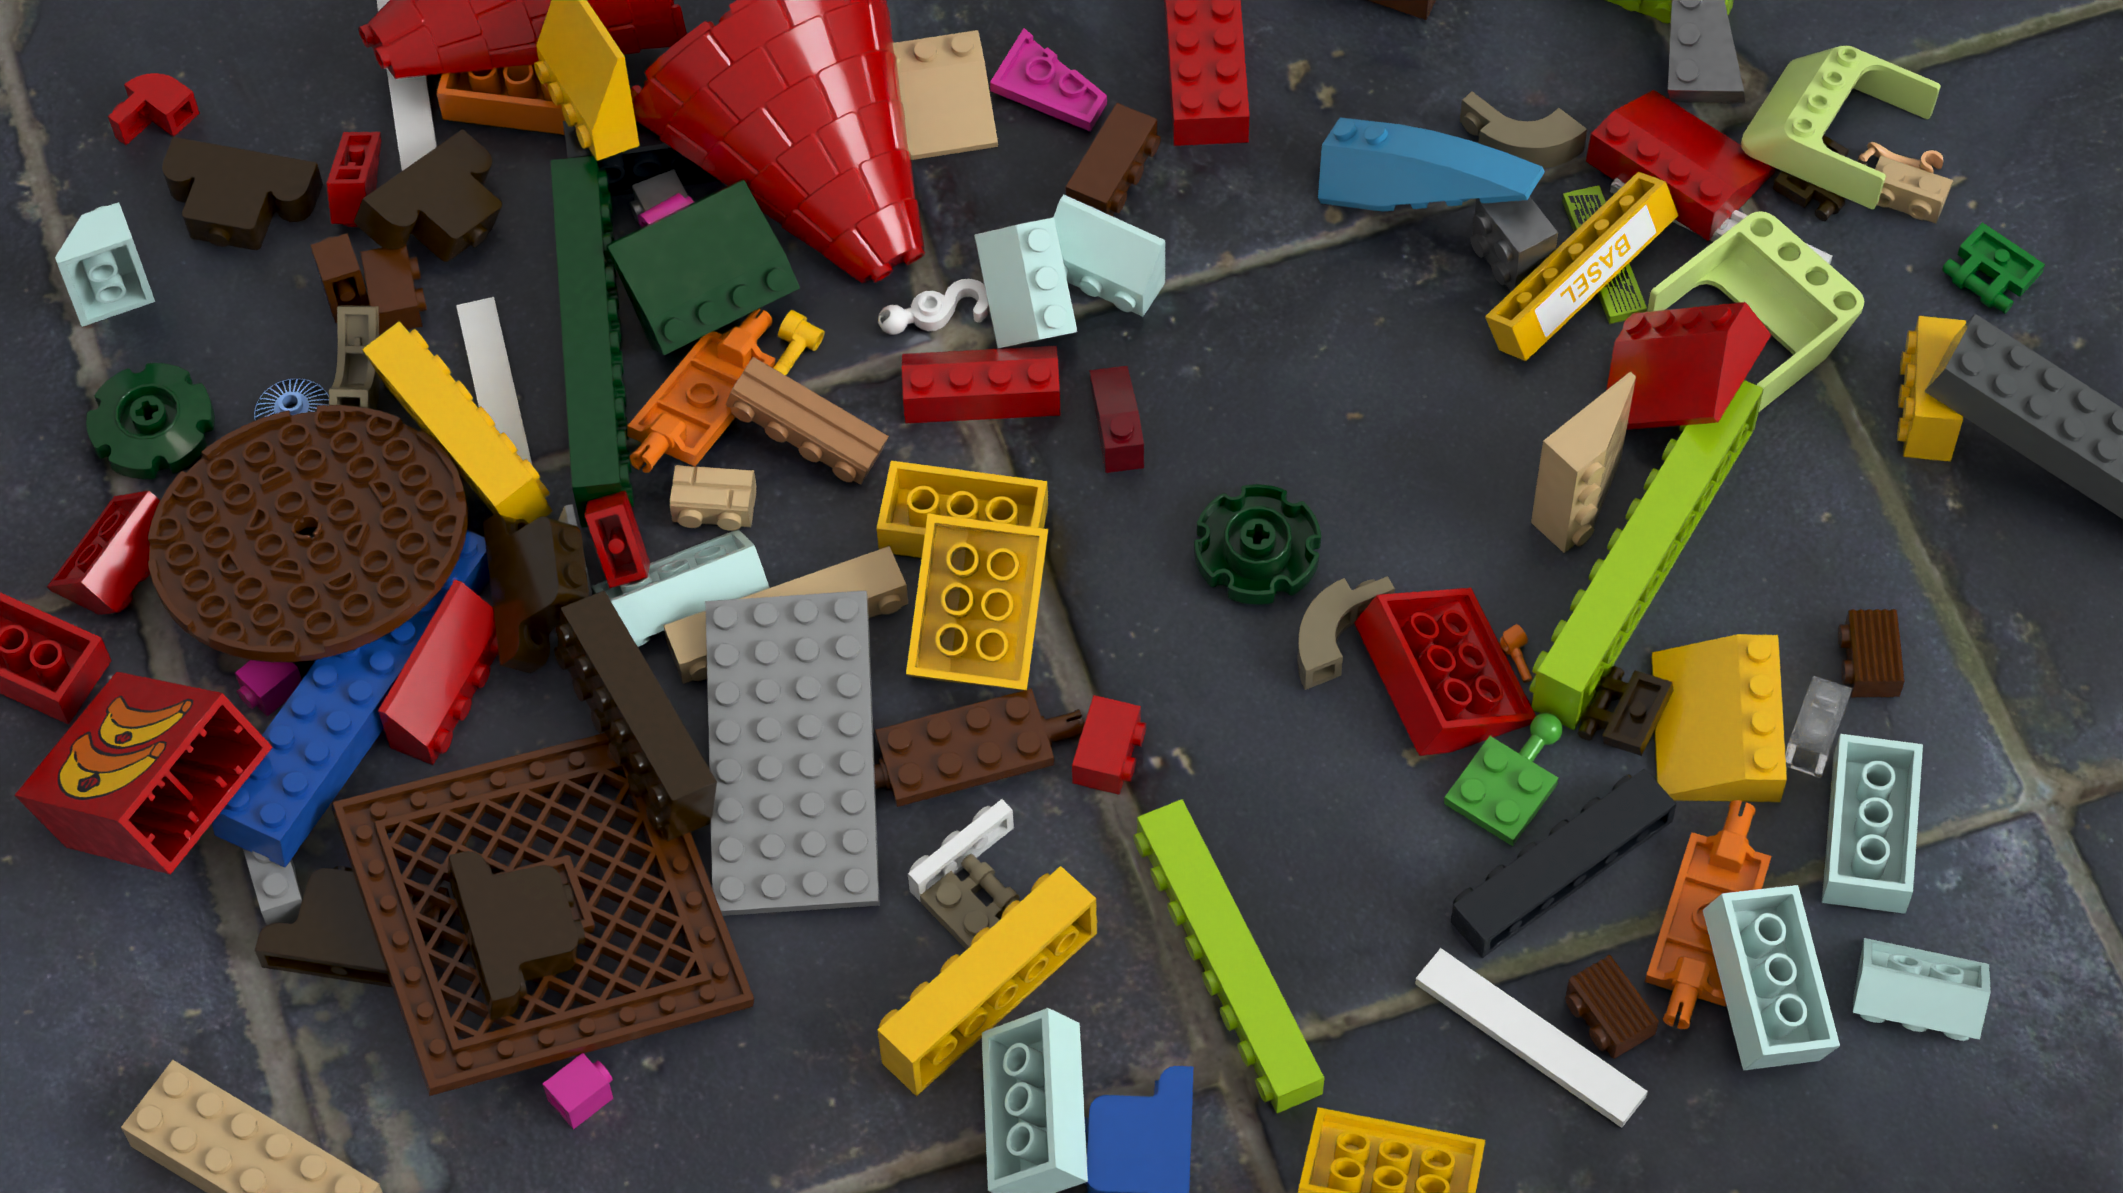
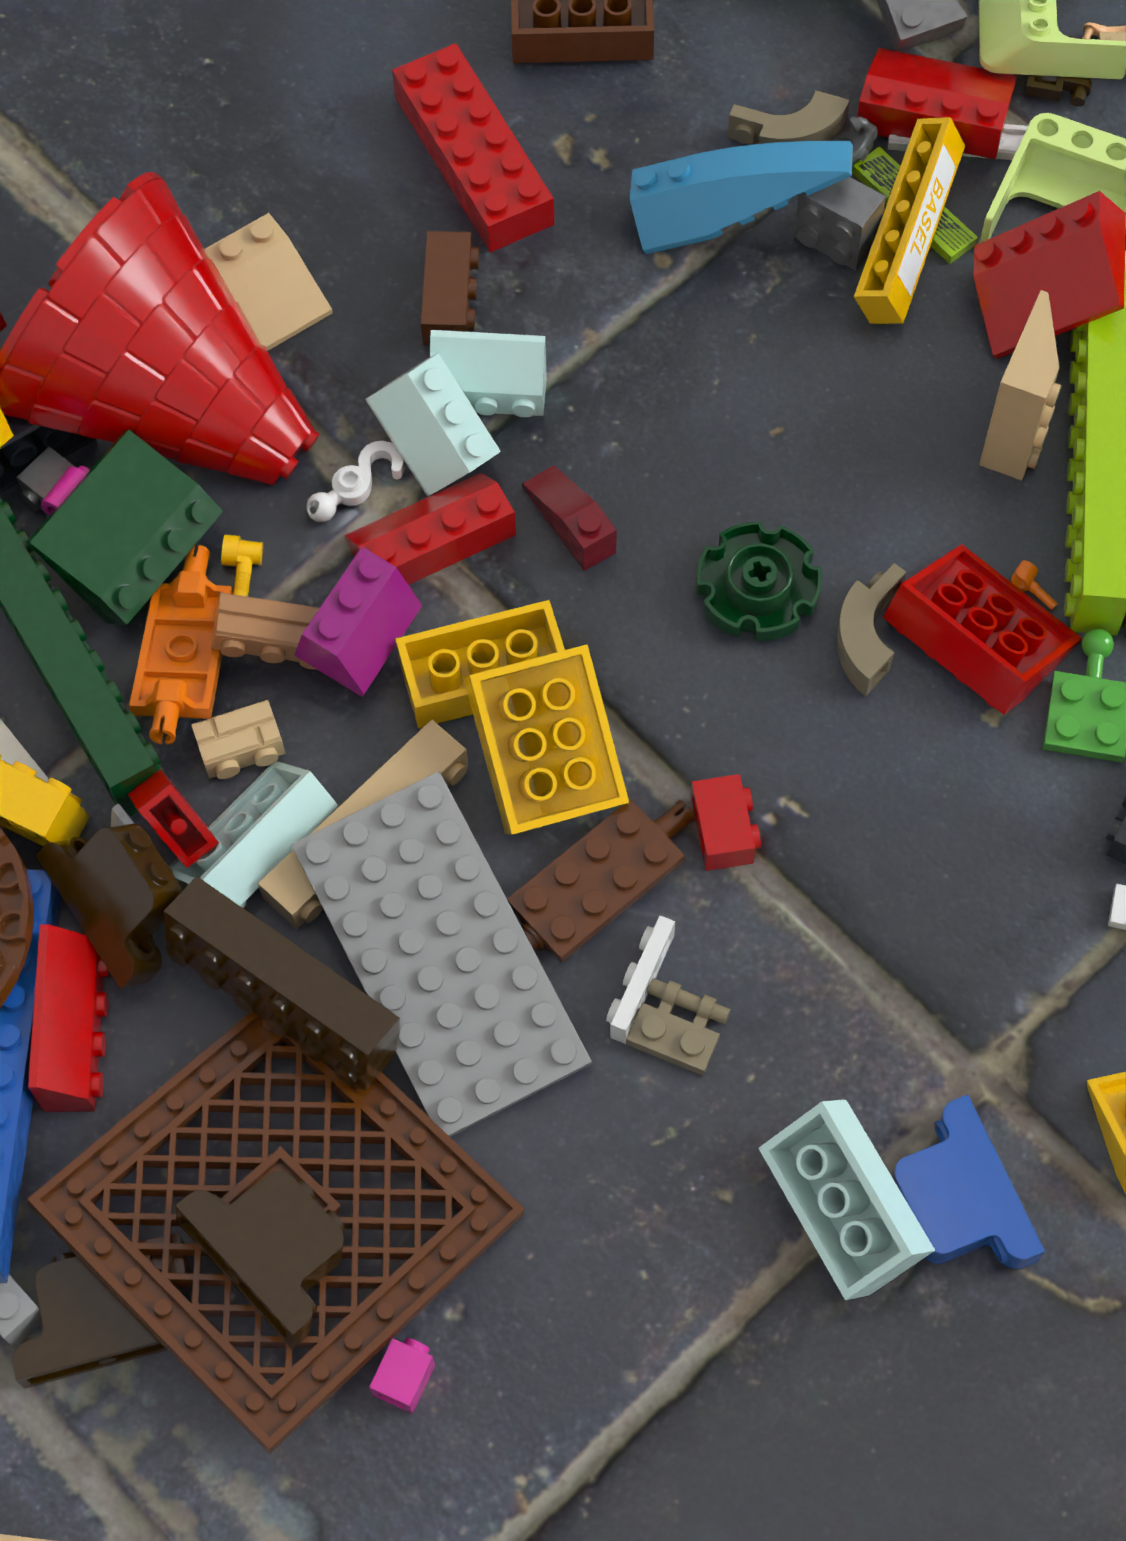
camera: 25 degrees left, 5 degrees up
yellow brick [877,866,1097,1096] -> none
dark pink wing [990,28,1107,132] -> none
lime brick [1133,799,1324,1113] -> none
none -> magenta slope [294,547,422,697]
none -> dark grey piece [829,117,878,163]

